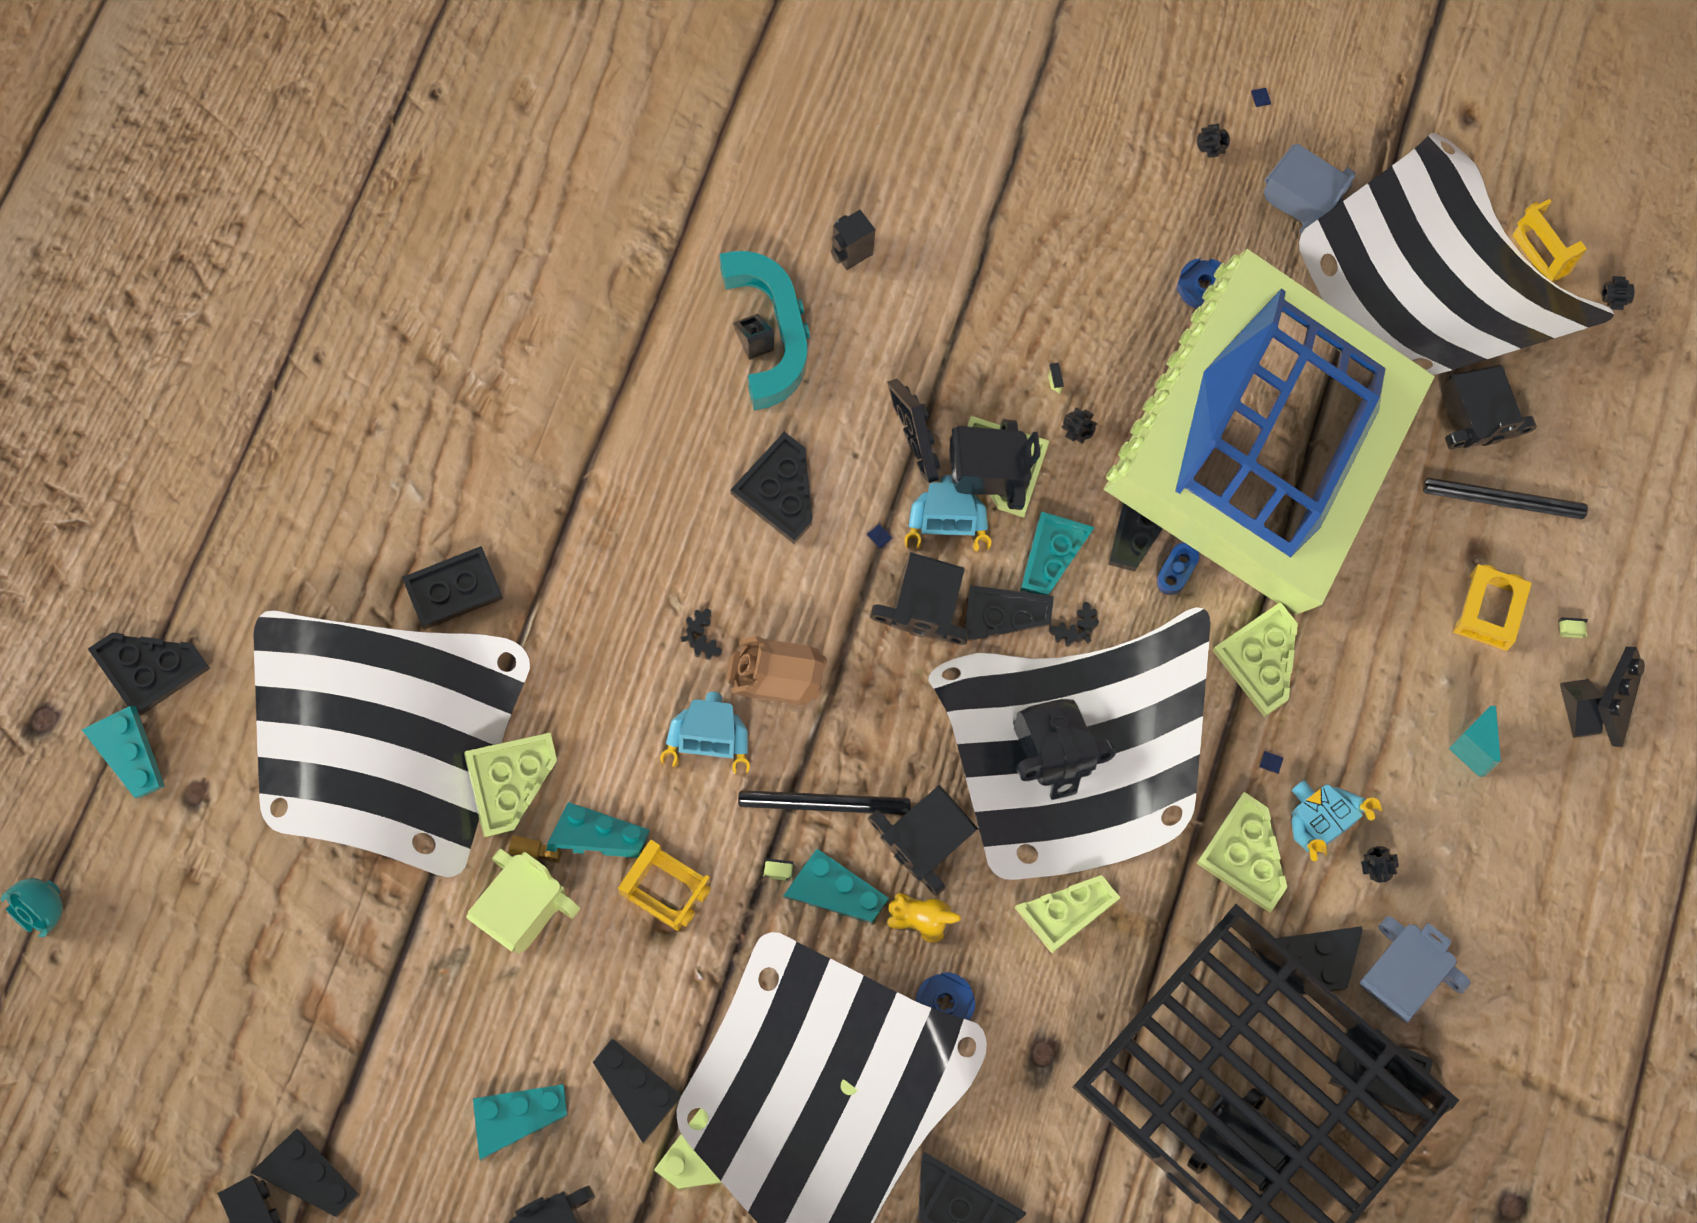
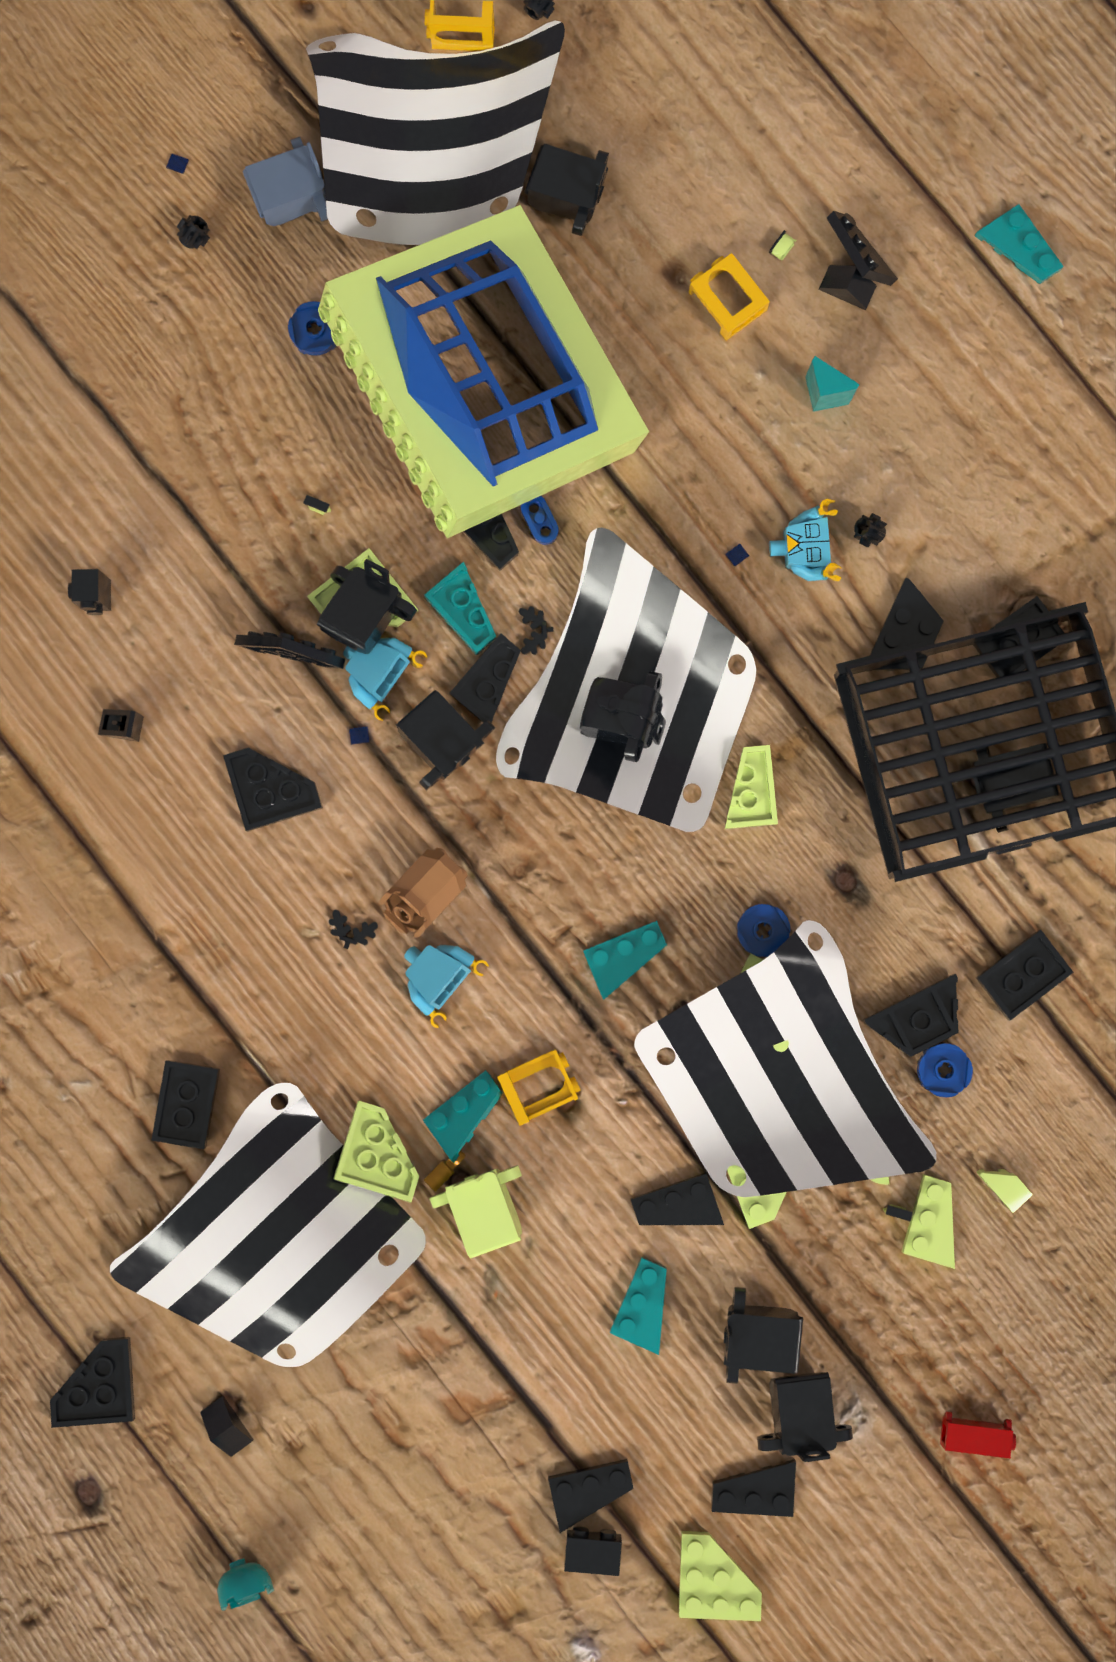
camera: 50 degrees left, 15 degrees up
teal wing [82,706,165,798] -> none
teal arch [719,251,810,411] -> none
black axle [738,790,911,815] -> none
yellowish green piece [763,858,793,881] -> none
black piece [868,785,979,896] -> none
yellow animal [887,893,961,943] -> none
black gear [1062,407,1097,444] -> none
yellowish green plate [1196,792,1287,913] -> none
yellowish green plate [1212,602,1298,718] -> none
sand blue piece [1360,916,1471,1023] -> none
black axle [1423,477,1588,519] -> none
none -> black slope [200,1395,254,1457]

